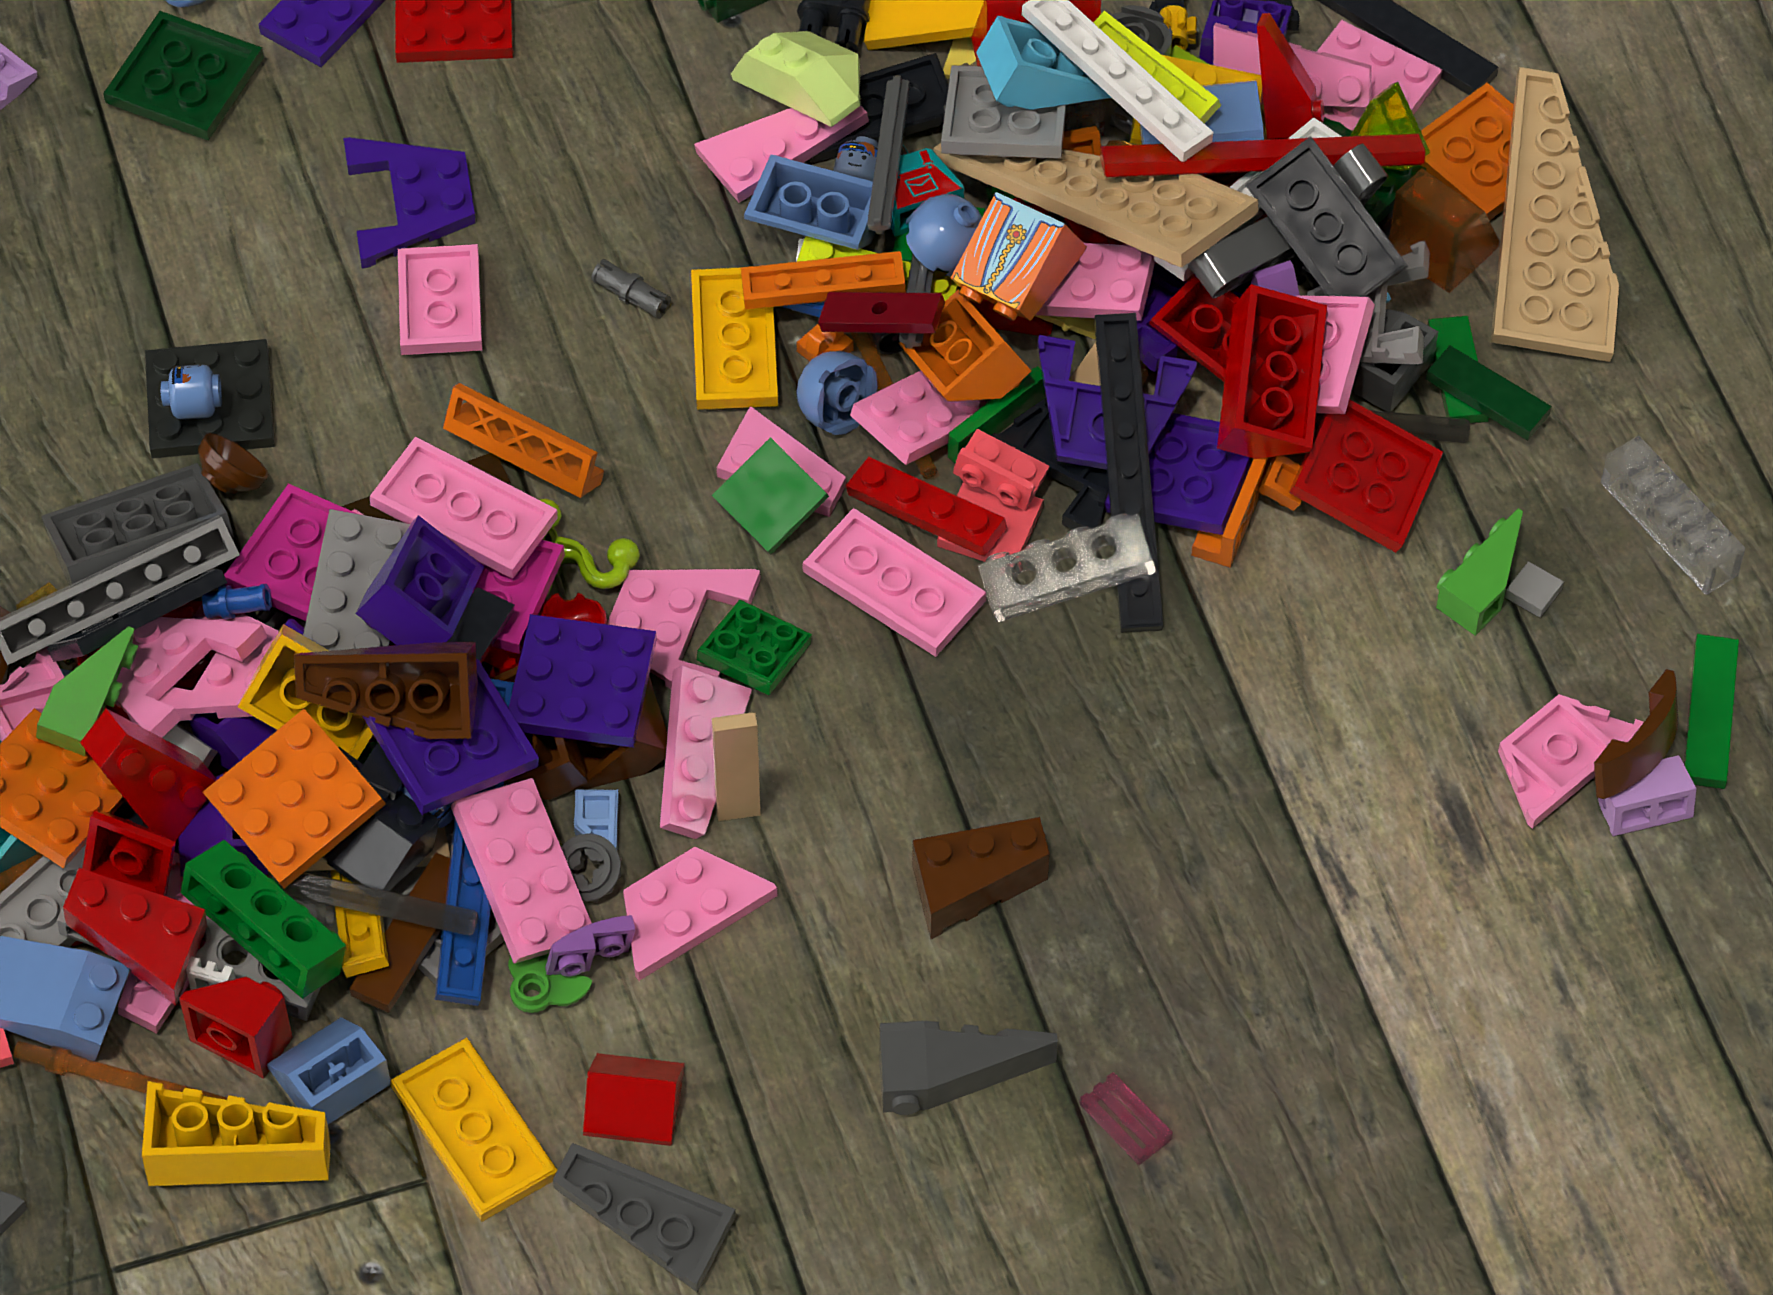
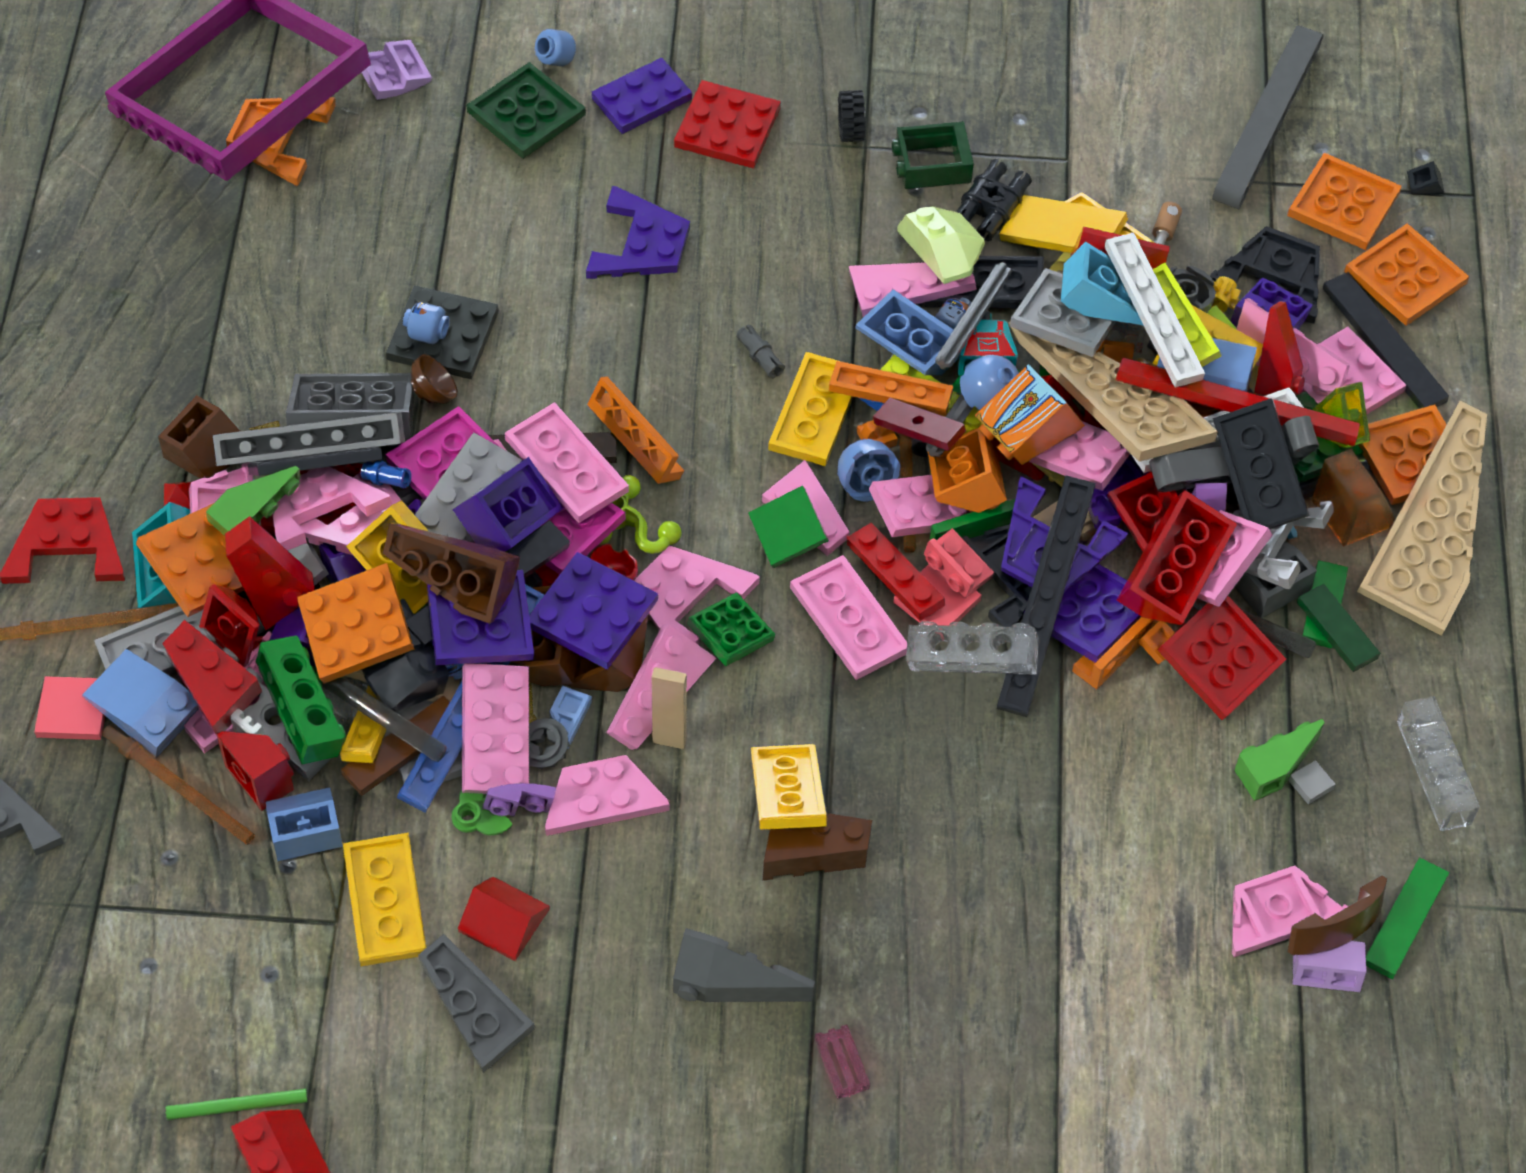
camera: 20 degrees right, 0 degrees up
yellow wedge [142,1081,331,1186] -> none
bright pink plate [398,244,482,355] -> none
none -> yellow tile [751,744,827,830]

